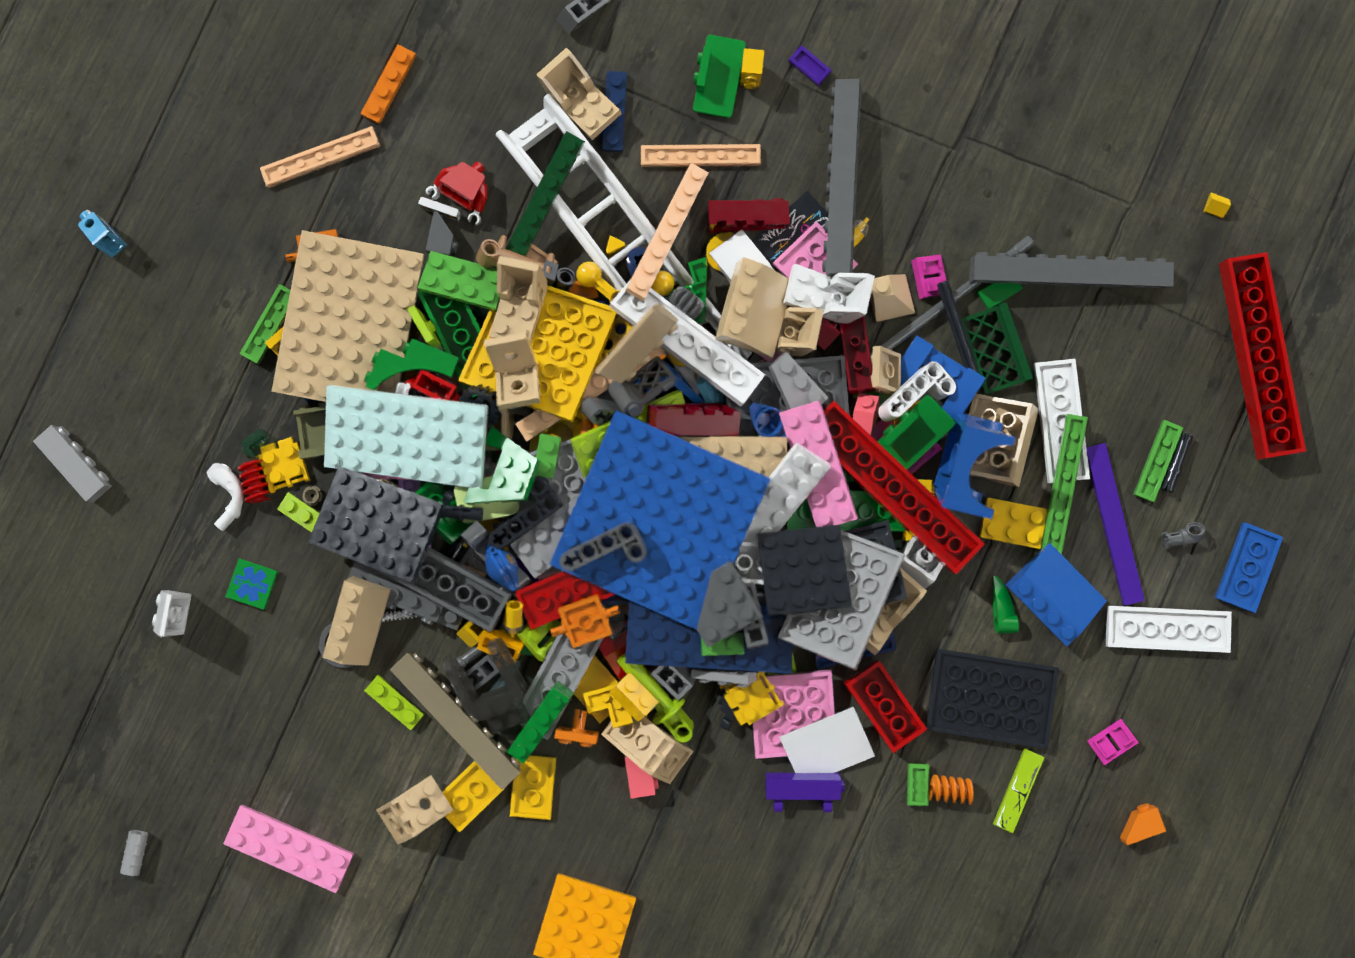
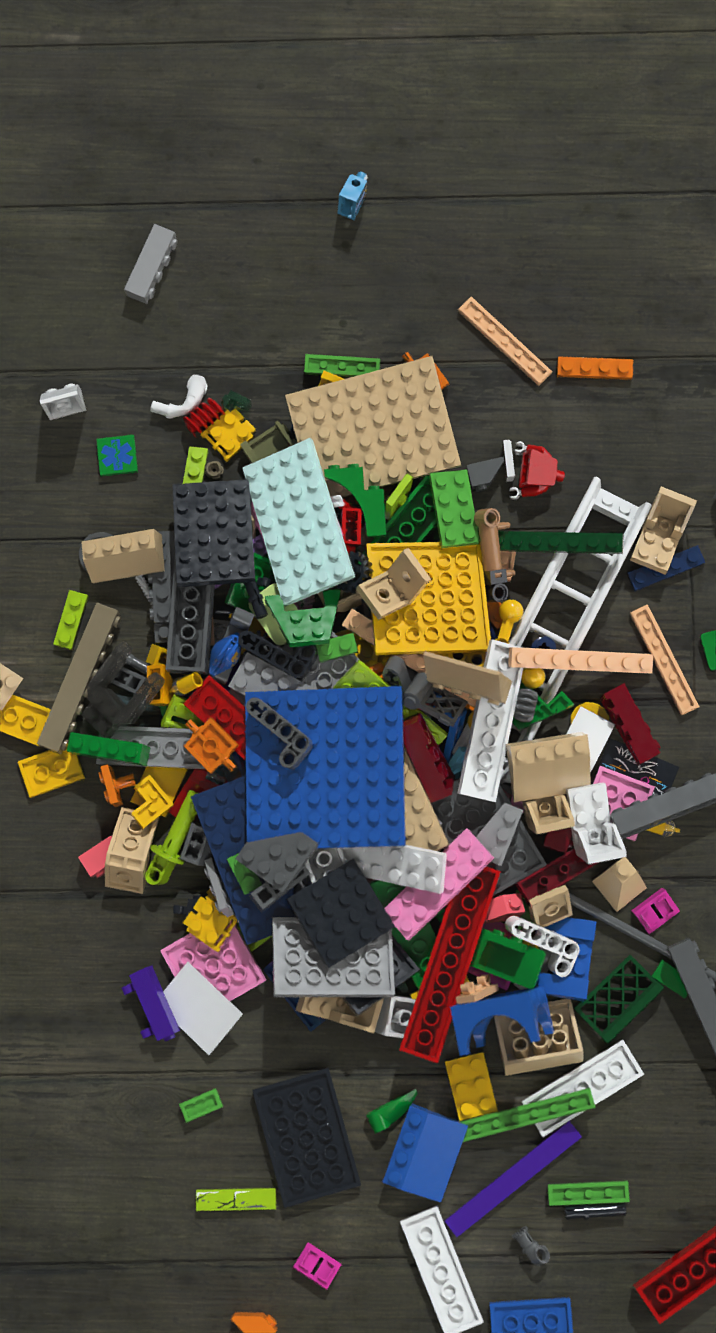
camera: 70 degrees right, 5 degrees down
tan bracket [489,256,547,344] -> none
yellow slope [606,236,626,258] -> none
yellow brick [609,672,658,722] -> none
blue hat [749,403,788,440] -> none
red brick [843,660,927,753] -> none
orange piece [929,775,974,805] -> none
black axle [937,281,979,373] -> none
none -> light nougat plate [456,974,499,1004]

